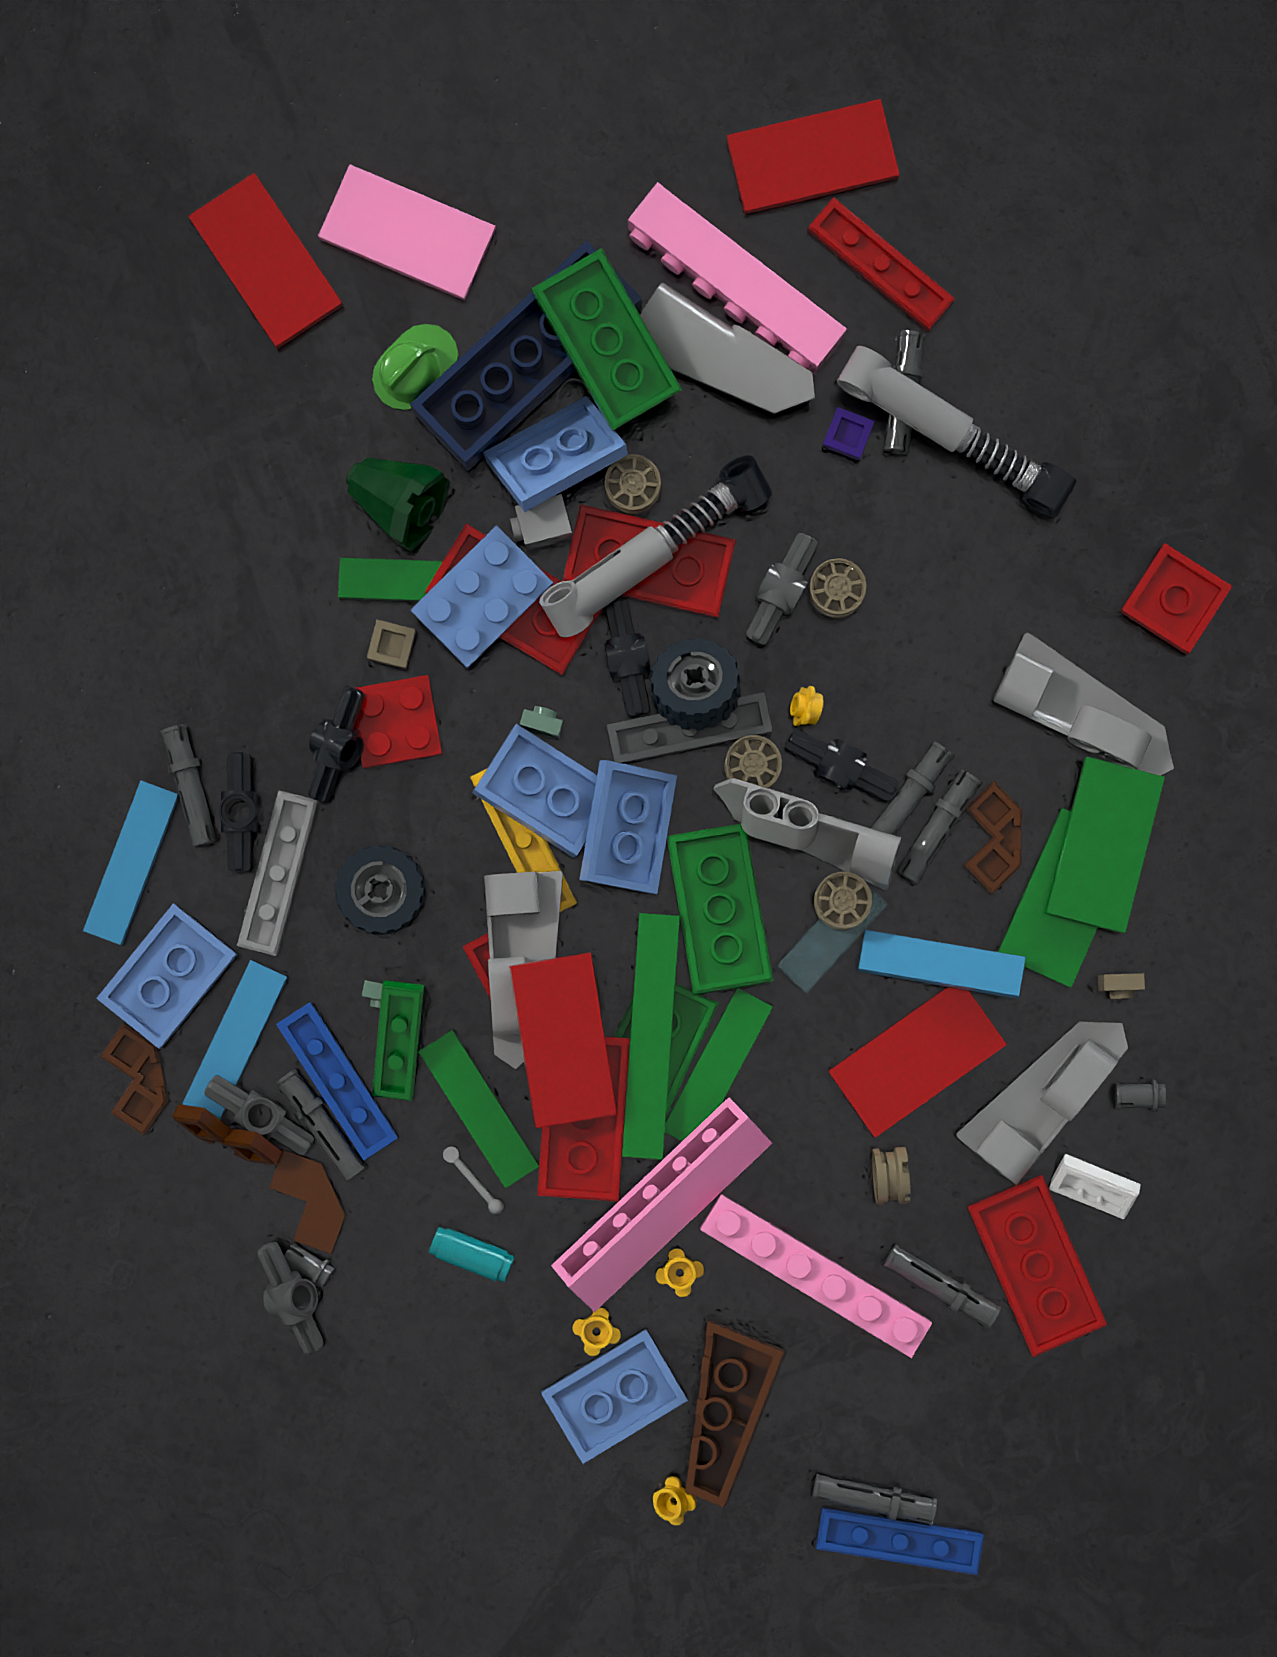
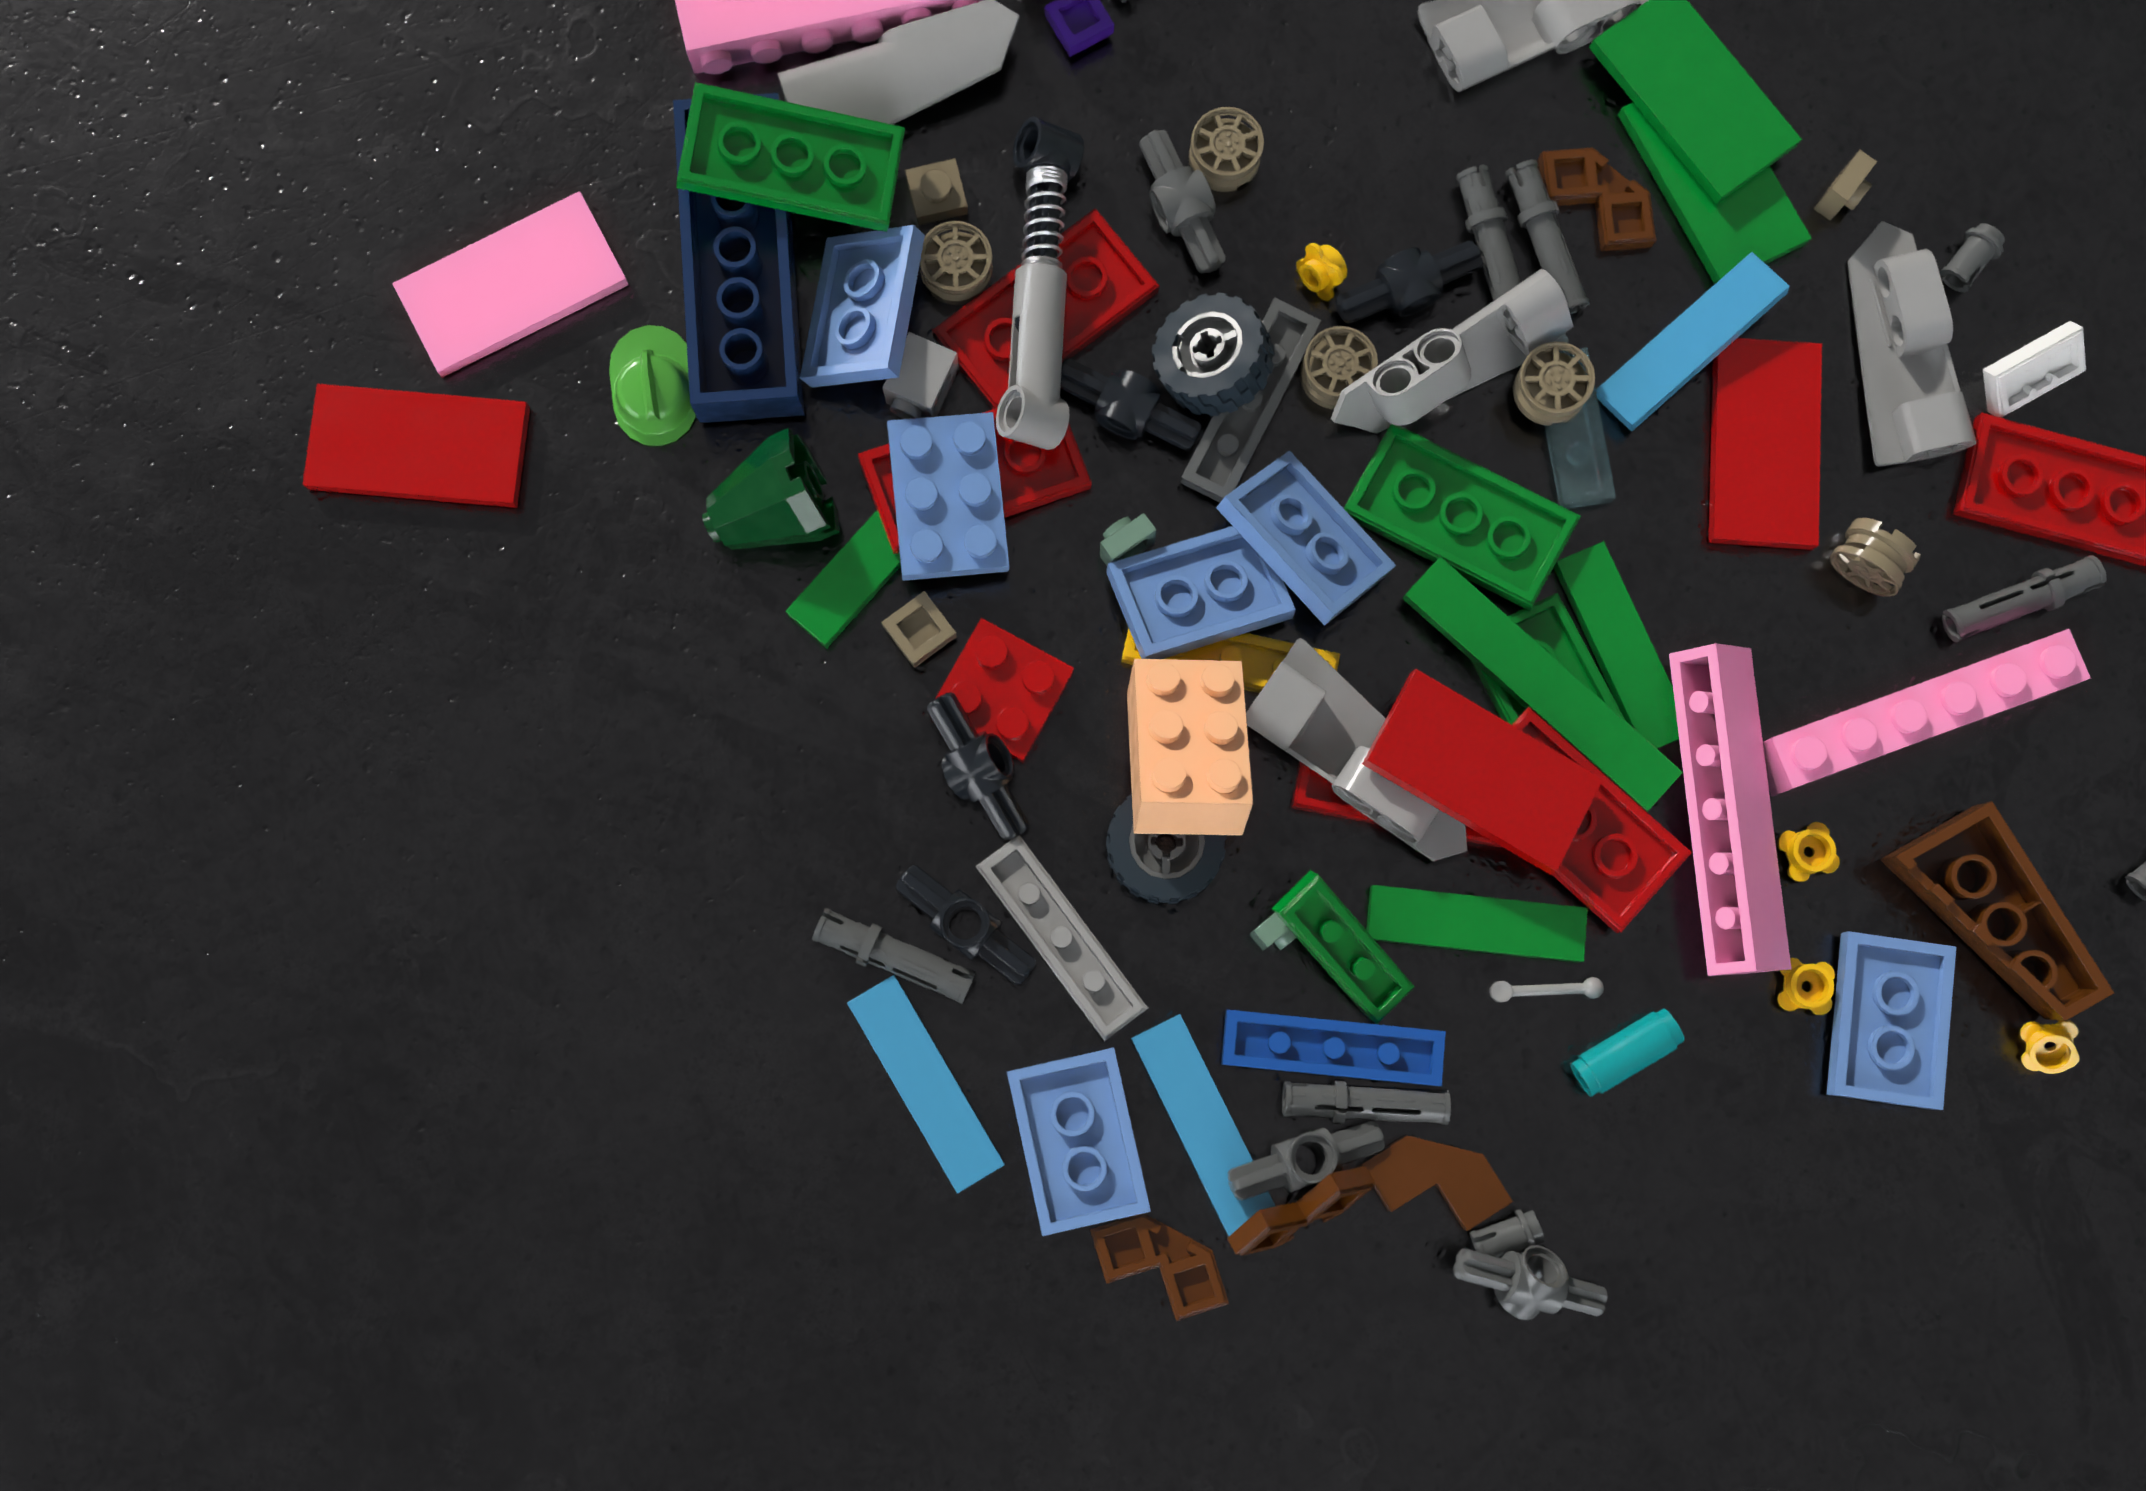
camera: 55 degrees left, 5 degrees down
none -> dark tan plate [905,159,968,225]
none -> light nougat brick [1127,659,1253,835]

